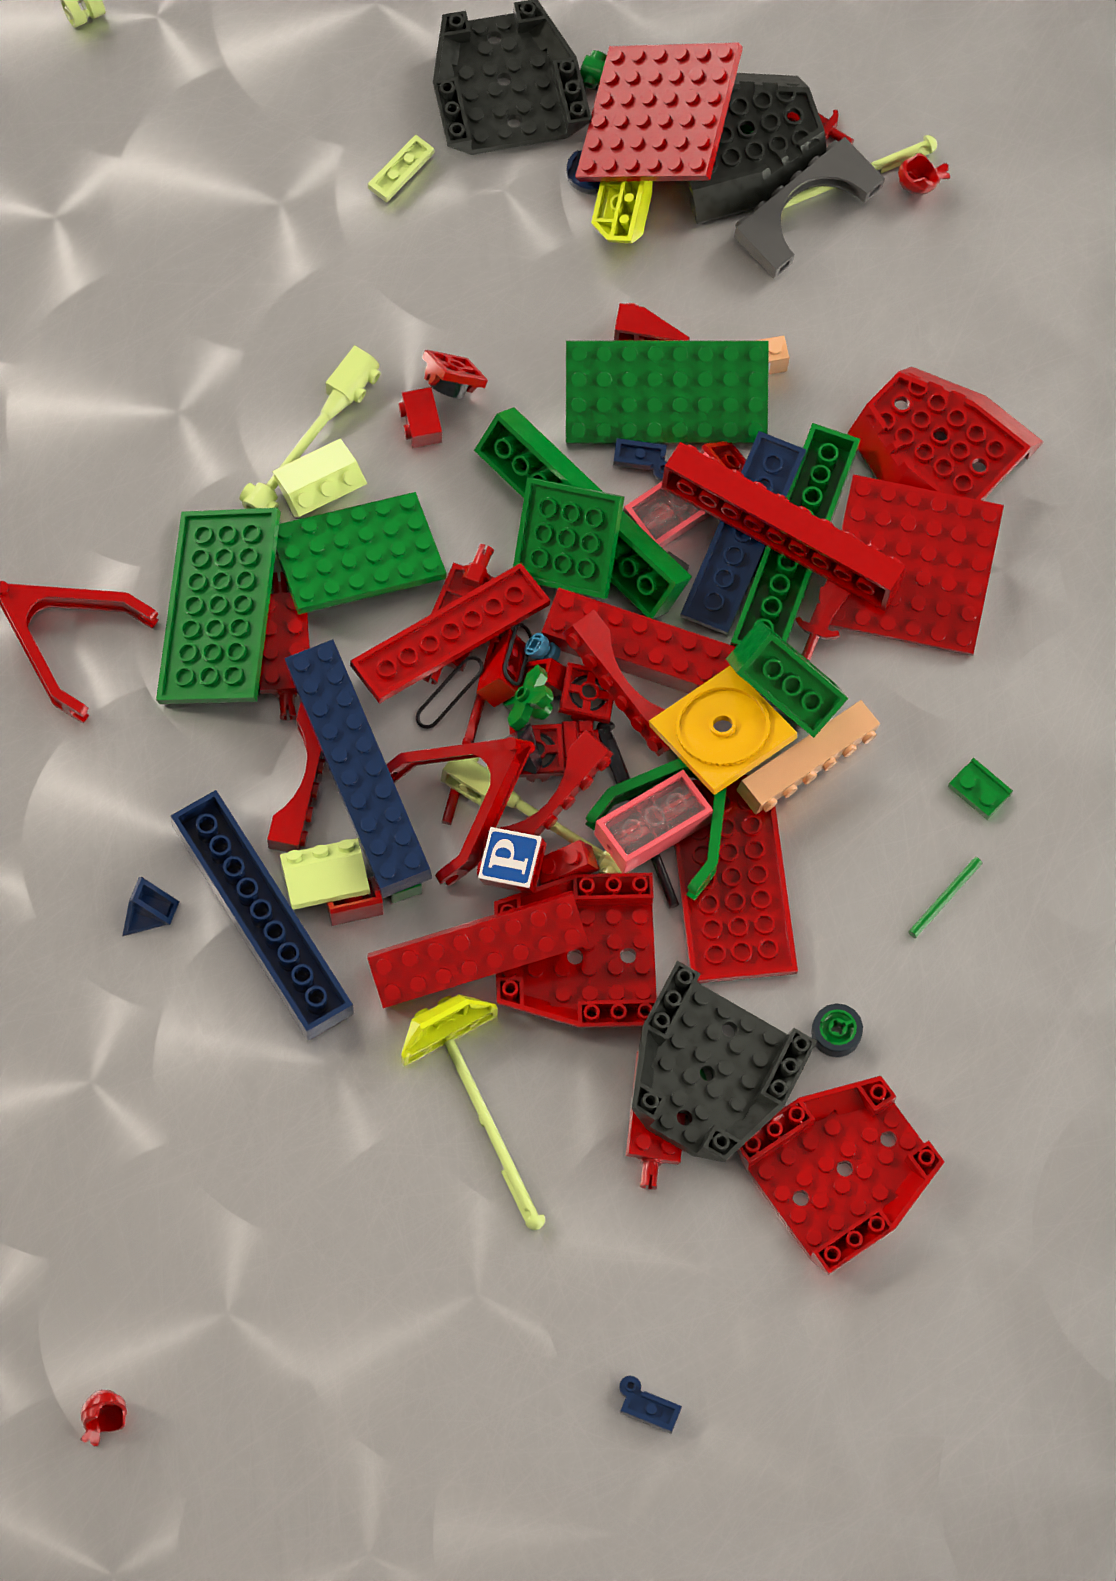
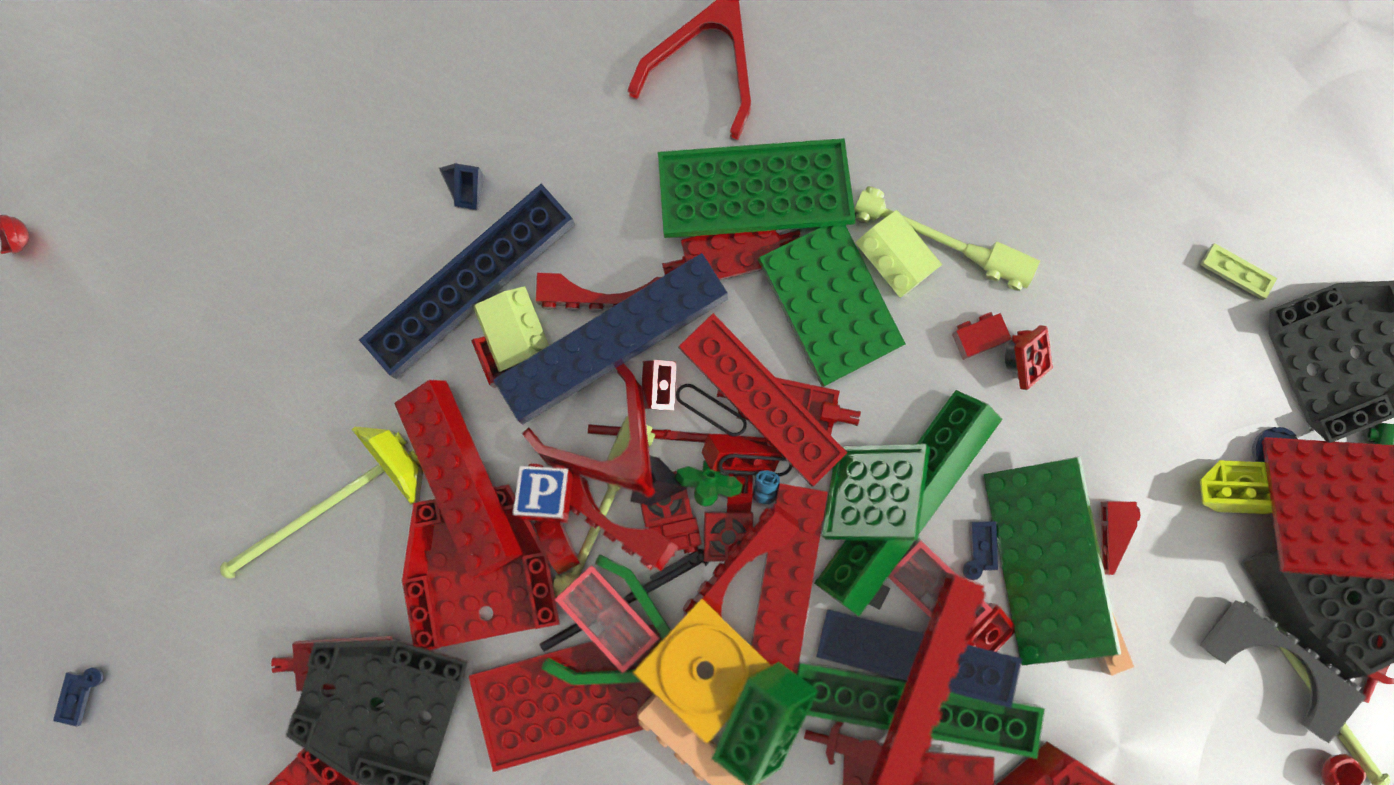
camera: 85 degrees right, 15 degrees up
none -> red brick [642,360,676,410]

